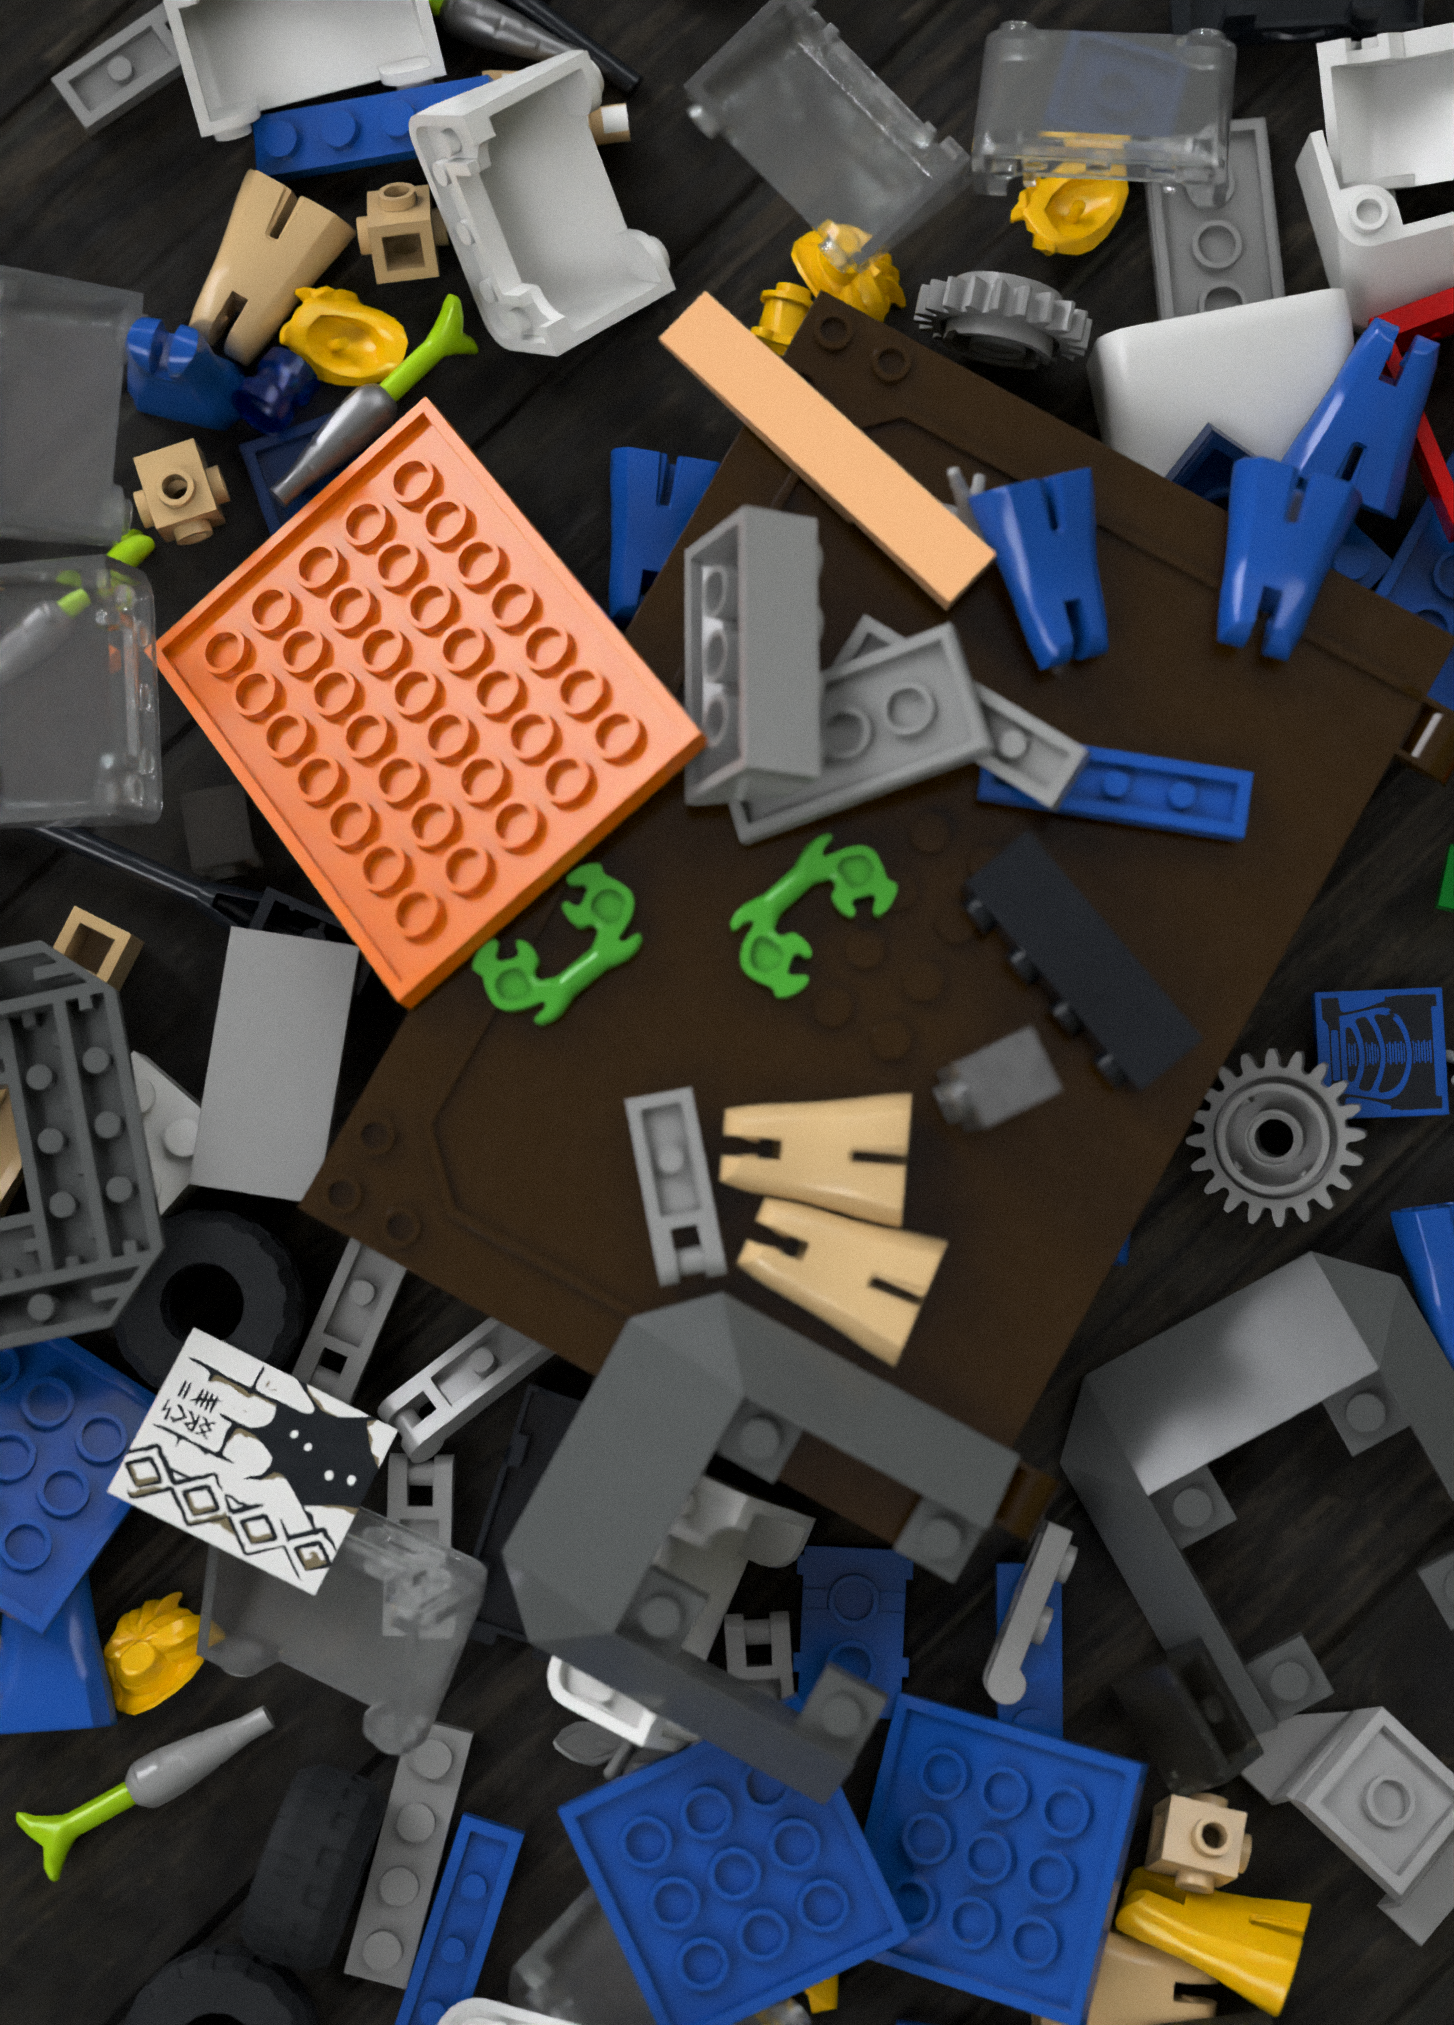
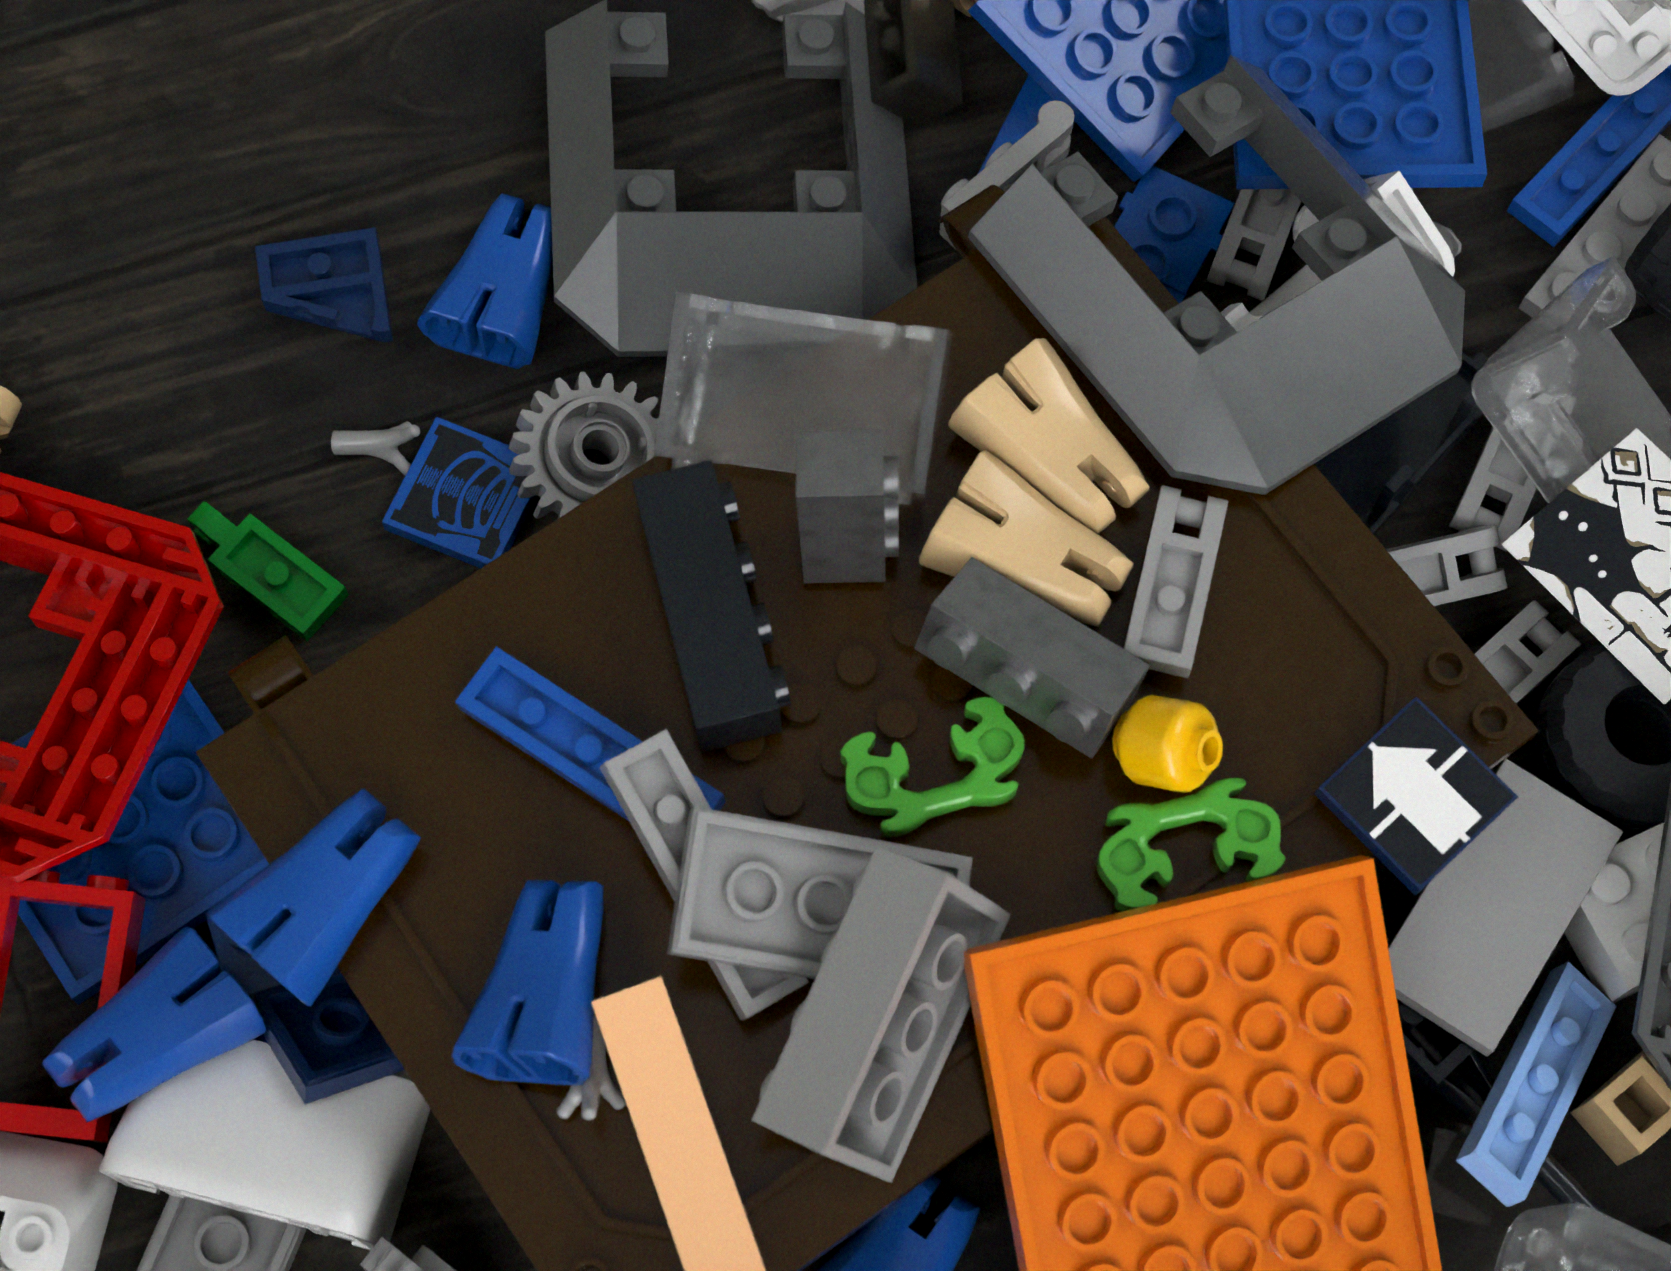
camera: 160 degrees left, 15 degrees down
none -> clear windscreen [654,292,953,505]
none -> flat silver brick [914,557,1150,758]
none -> yellow head [1112,695,1223,792]
none -> tile [1314,697,1518,895]
none -> light blue plate [1456,962,1617,1207]

